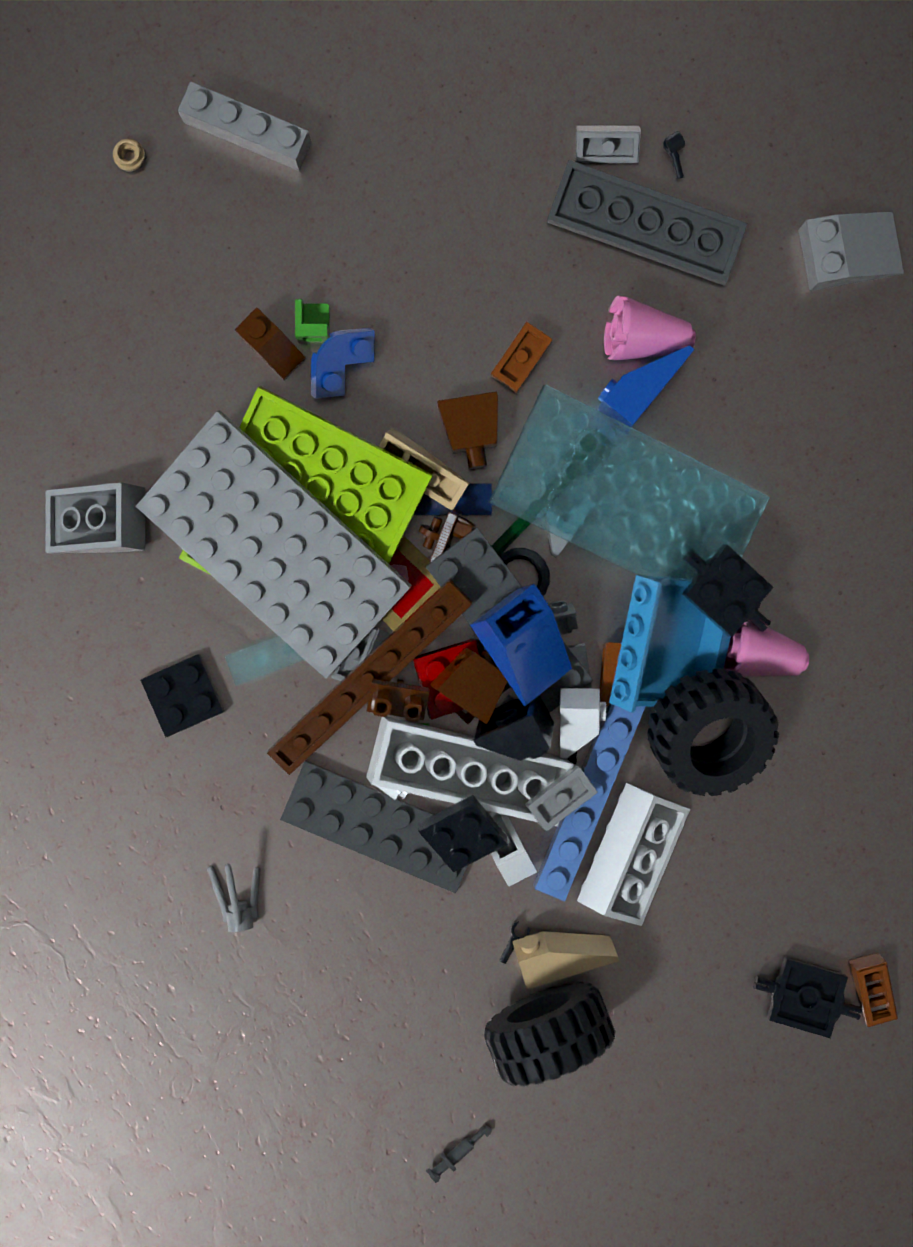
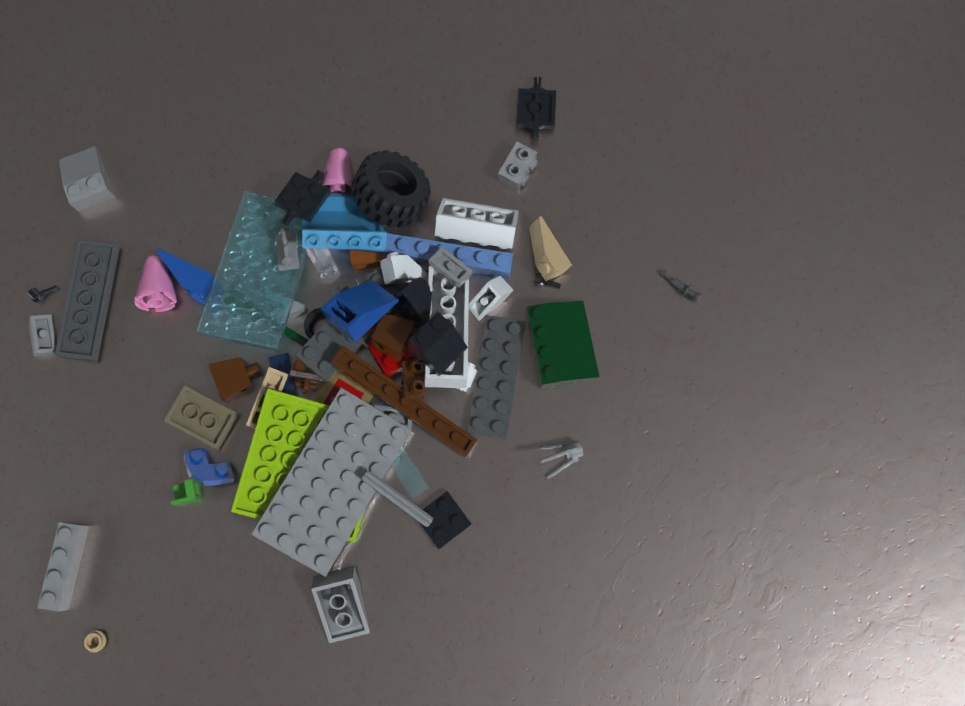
camera: 110 degrees left, 10 degrees down
reddish brown slope [235,307,306,381] -> none
black plate [418,795,508,872] -> none
black tyre [484,982,615,1086] -> none
dark orange plate [491,322,553,393] -> none
dark orange slope [849,953,898,1027] -> none
none -> dark tan plate [164,385,239,450]
none -> light grey hinge [275,228,300,271]
none -> clear slope [305,248,338,278]
none -> light grey axle [361,470,433,527]
none -> black slope [408,312,468,376]
none -> light grey brick [497,142,538,191]
none -> dark green slope [525,301,600,388]

